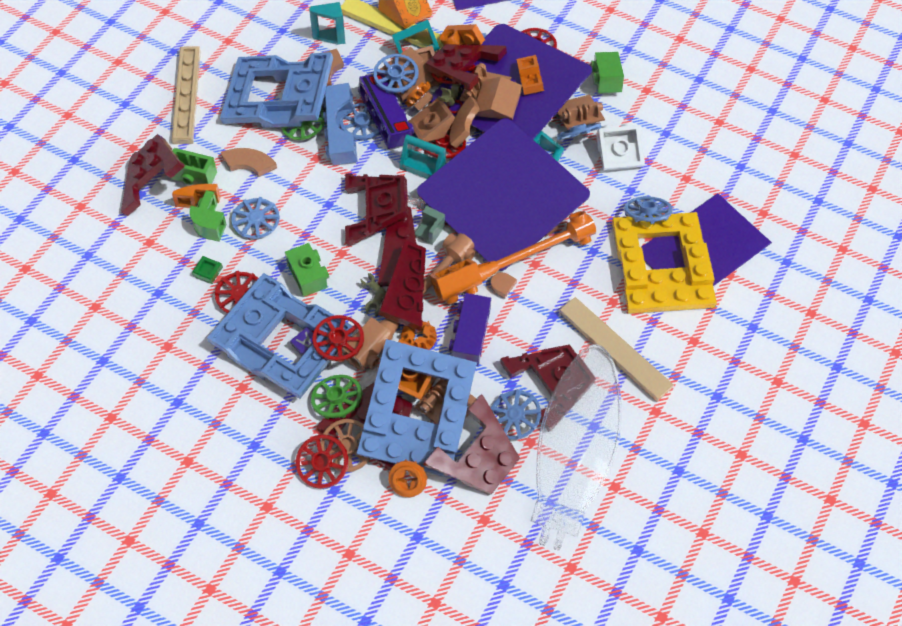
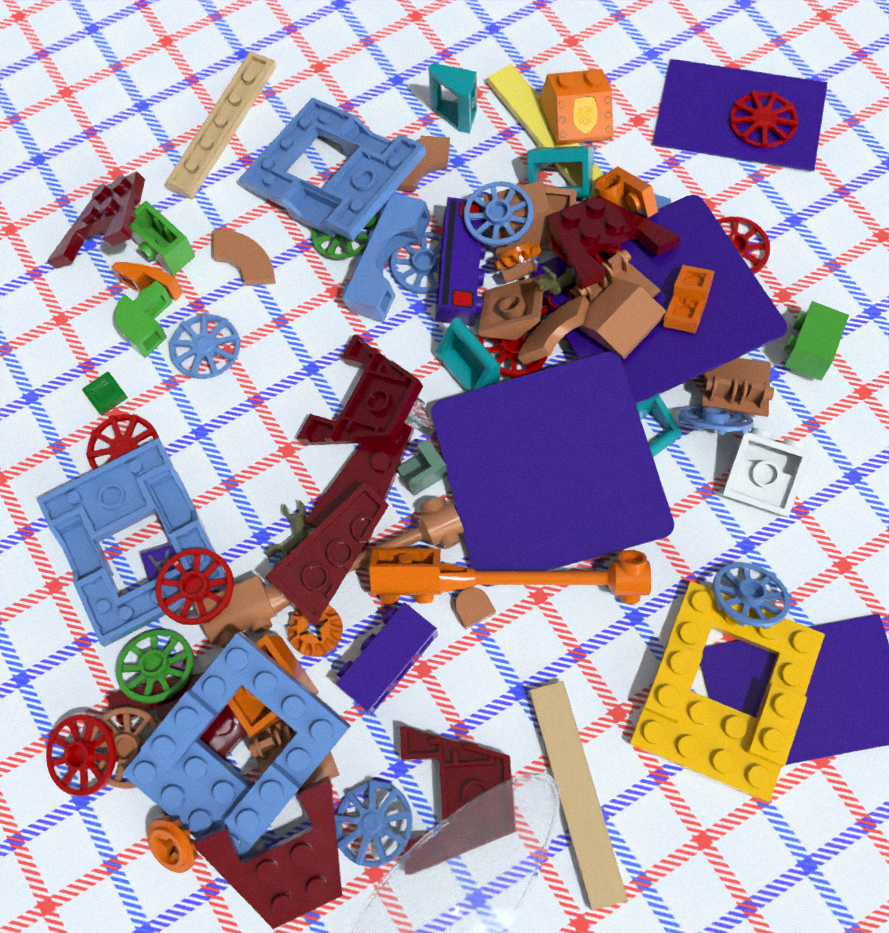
camera: 35 degrees right, 10 degrees up
bright green brick [285,243,329,297] -> none

